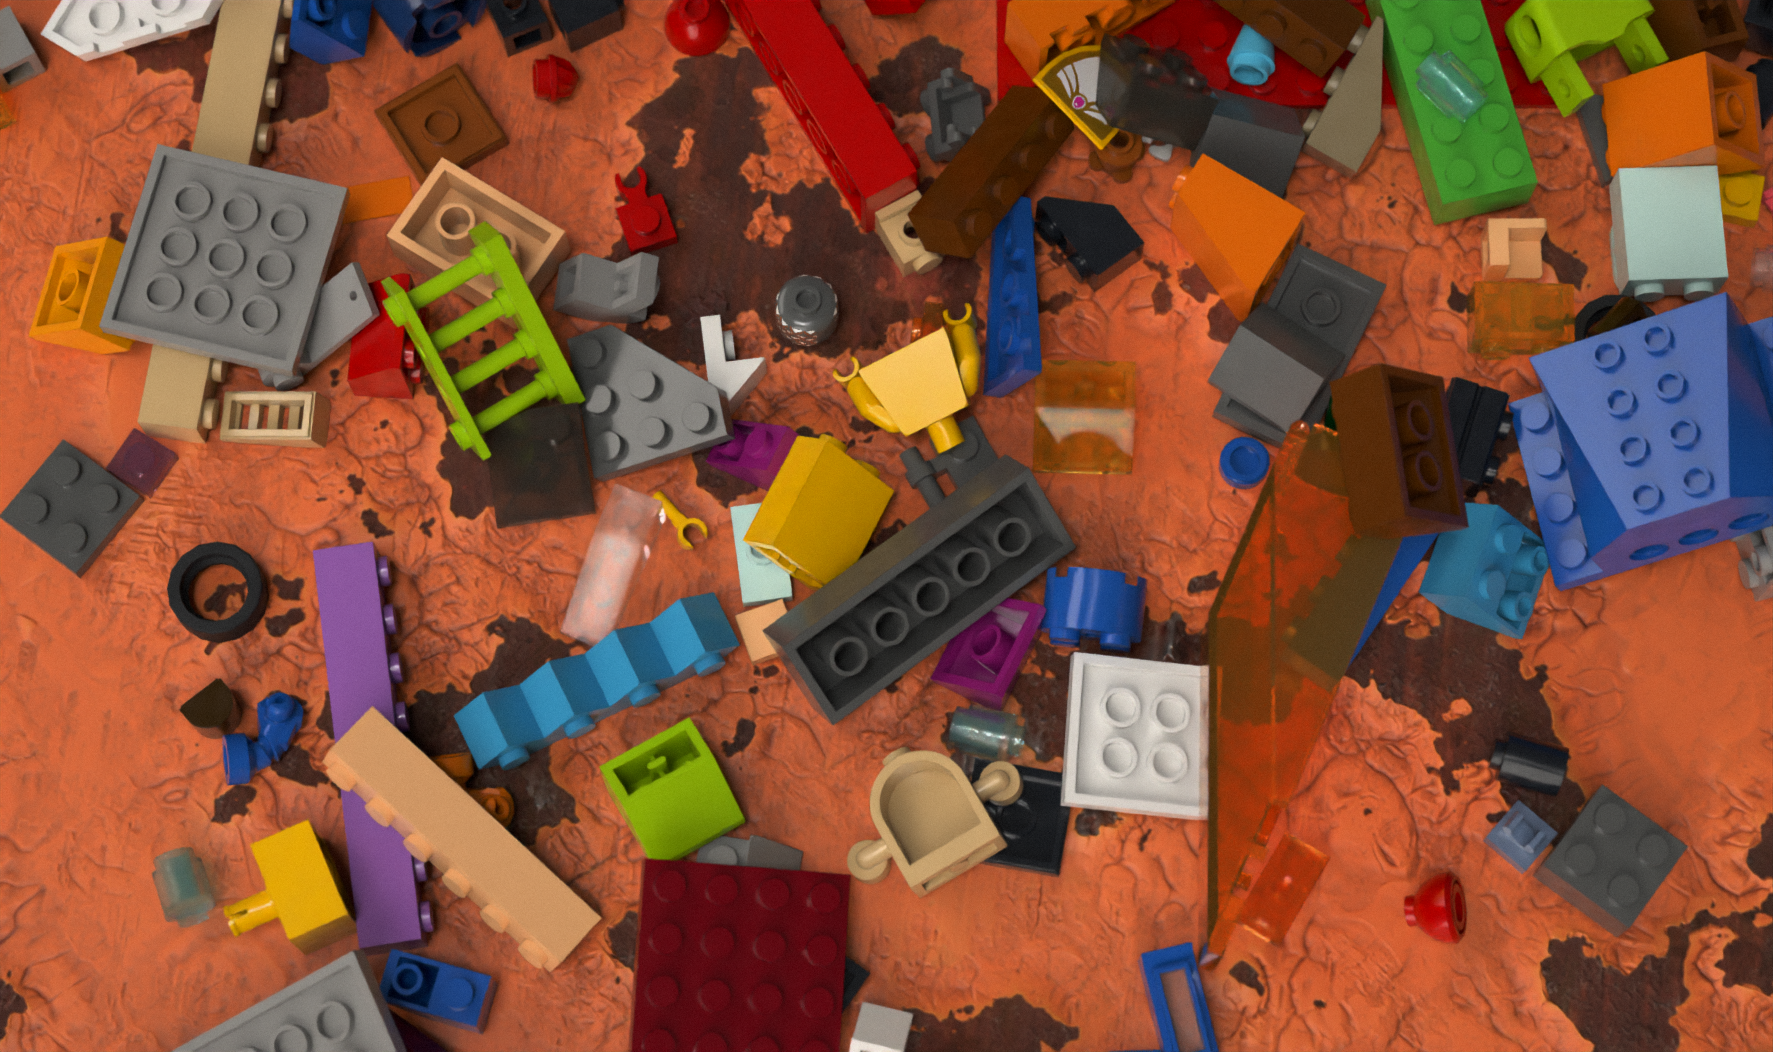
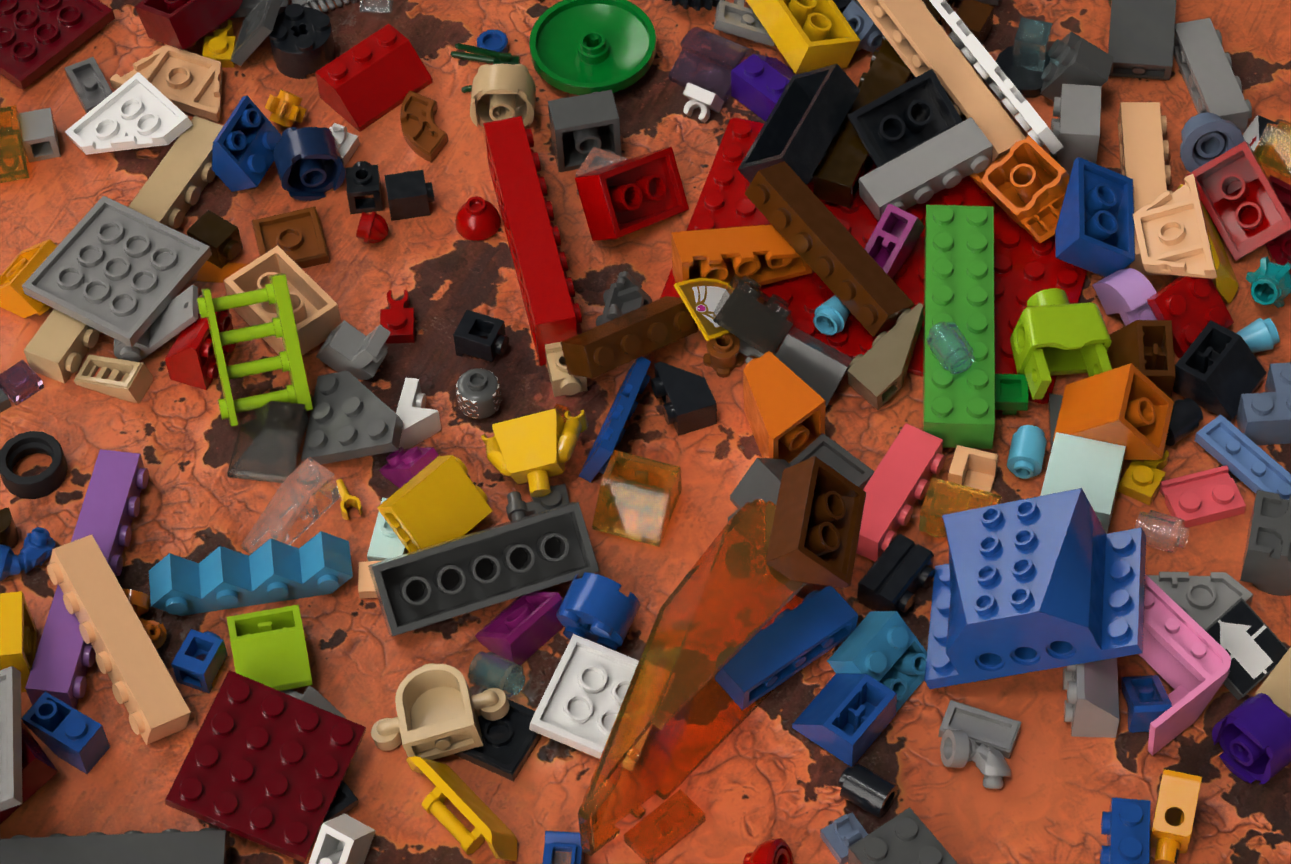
camera: 20 degrees right, 20 degrees down
none -> blue brick [171,629,228,693]
none -> dark brown brick [187,210,243,269]
none -> yellow piece [406,756,517,861]
none -> black brick [453,310,509,362]
none -> blue slope [792,673,897,767]
none -> coral brick [856,423,946,562]
none -> light grey tile [938,700,1021,759]
none -> light grey arm [940,730,1011,789]
none -> green tile [995,374,1028,415]
none -> medium azure brick [1007,425,1047,479]

